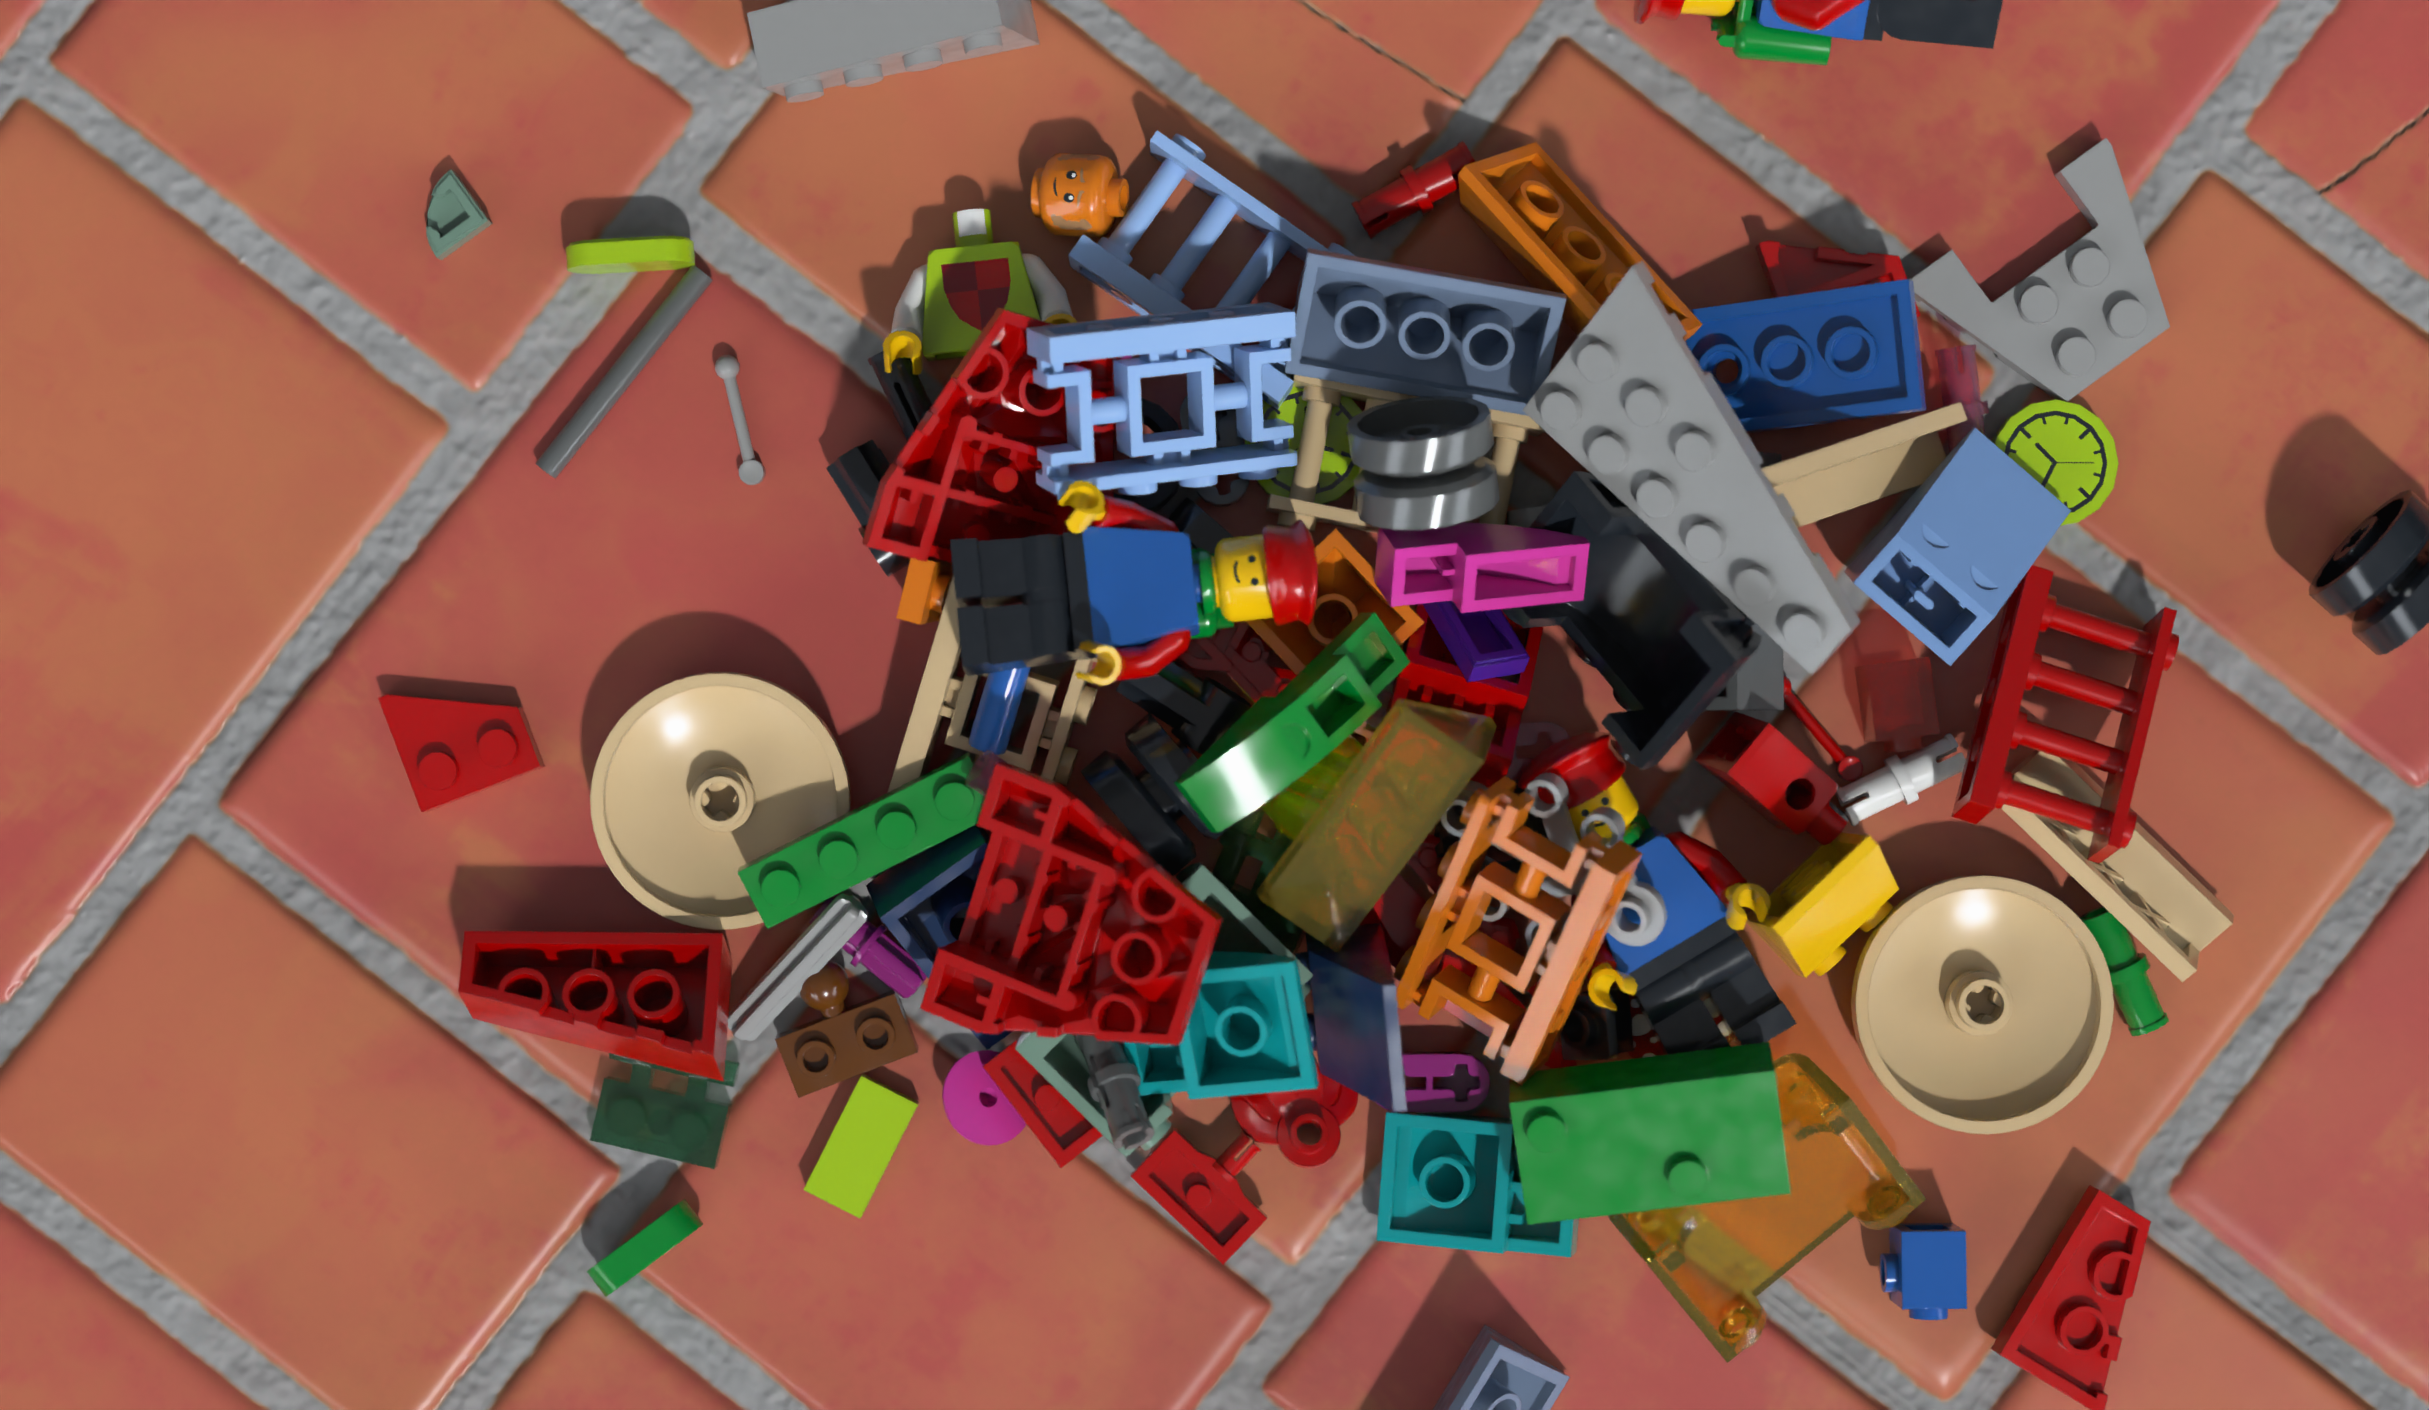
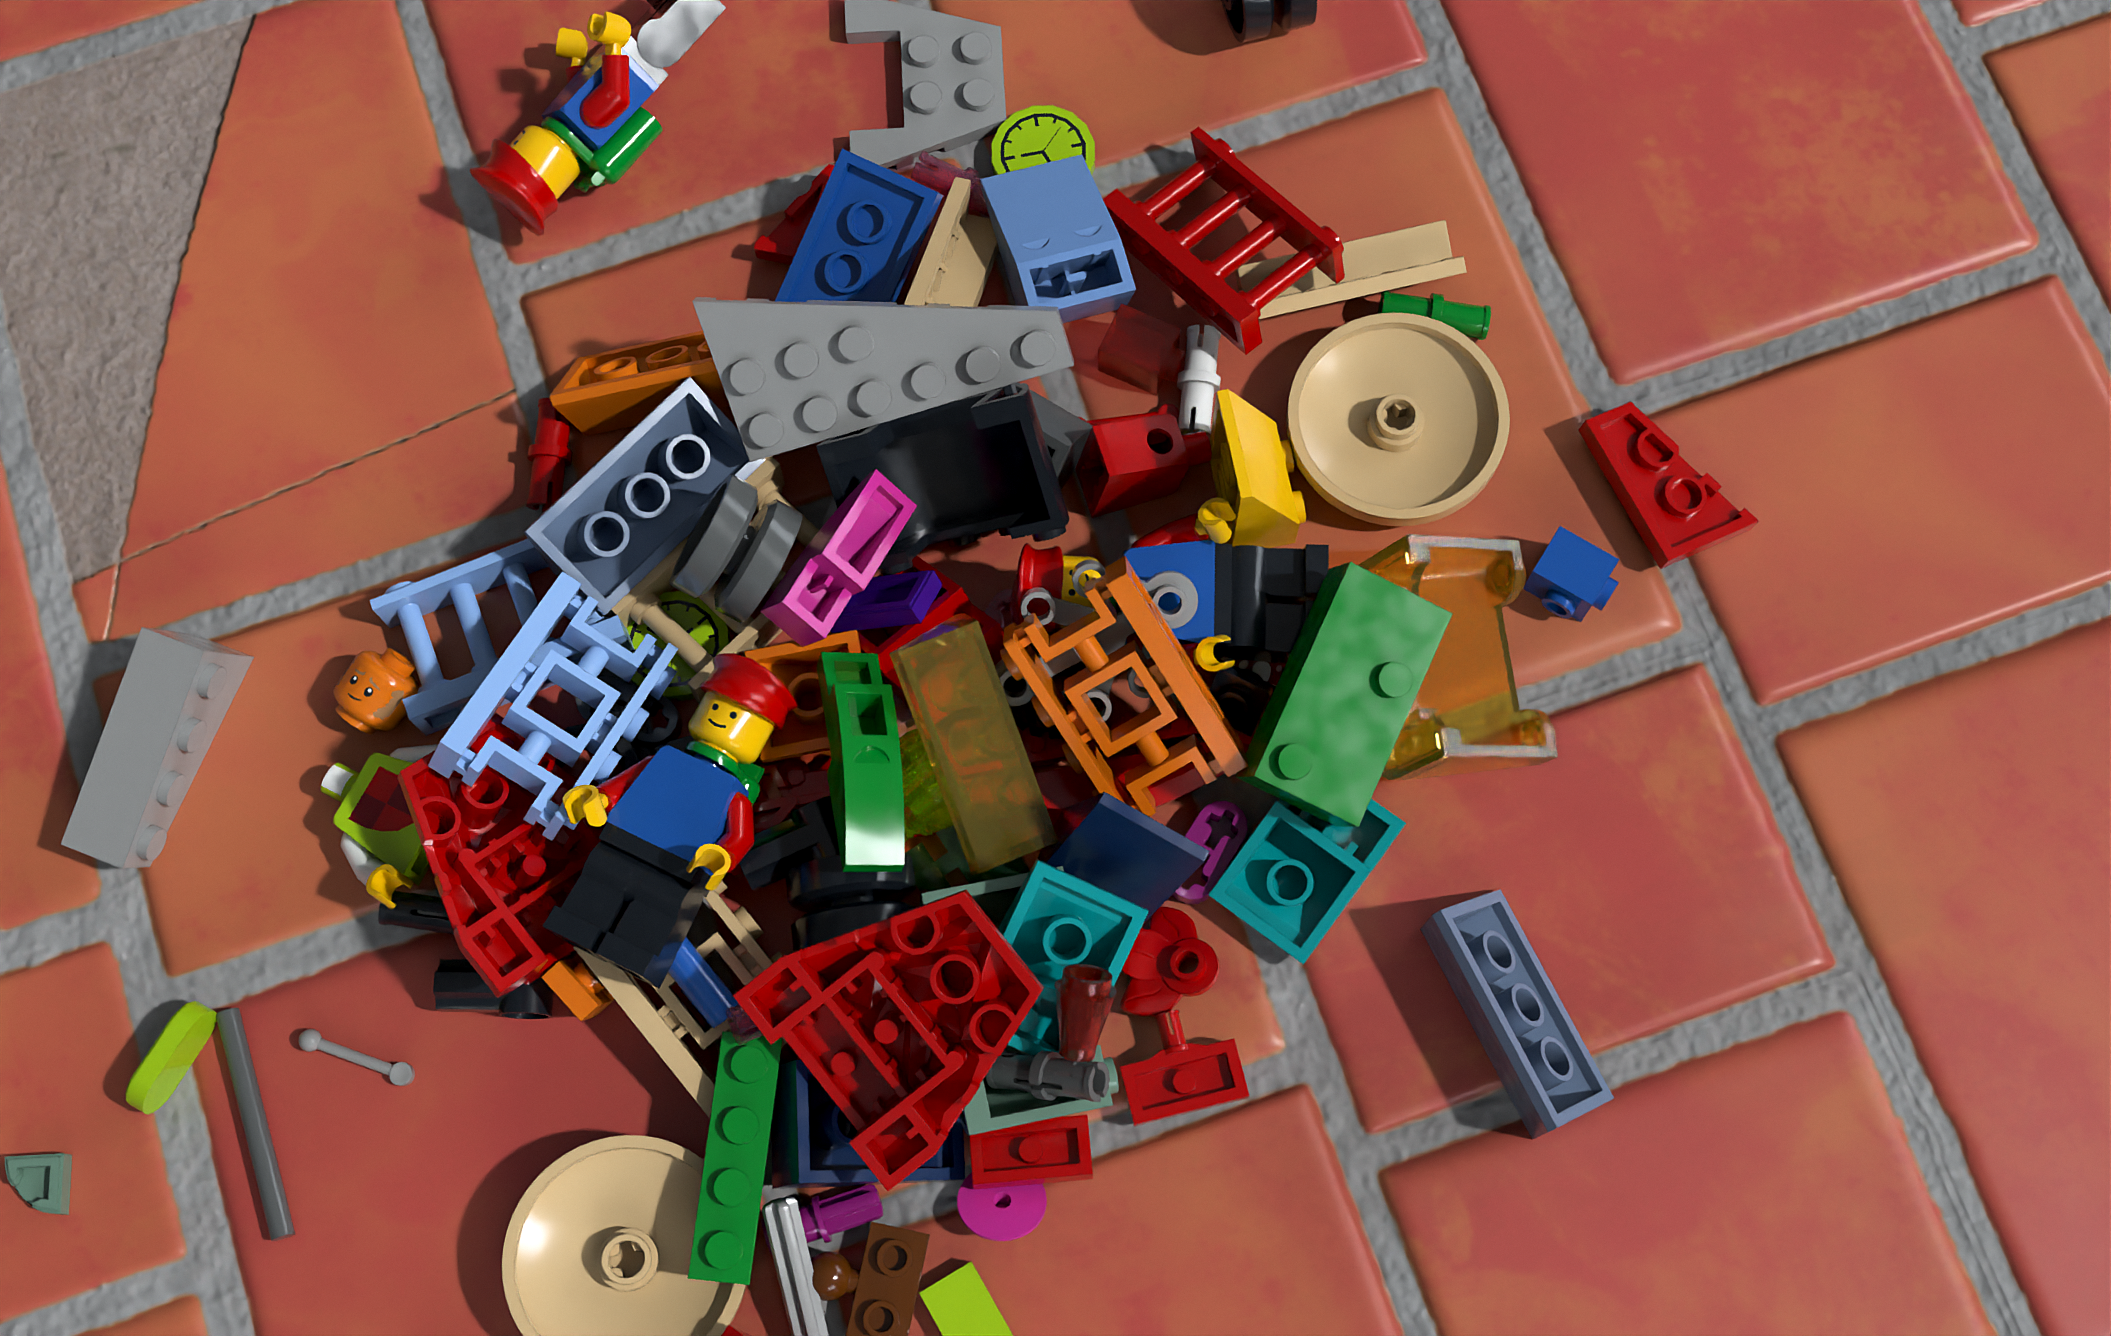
camera: 60 degrees left, 15 degrees down
none -> clear red cone [1055,964,1117,1062]

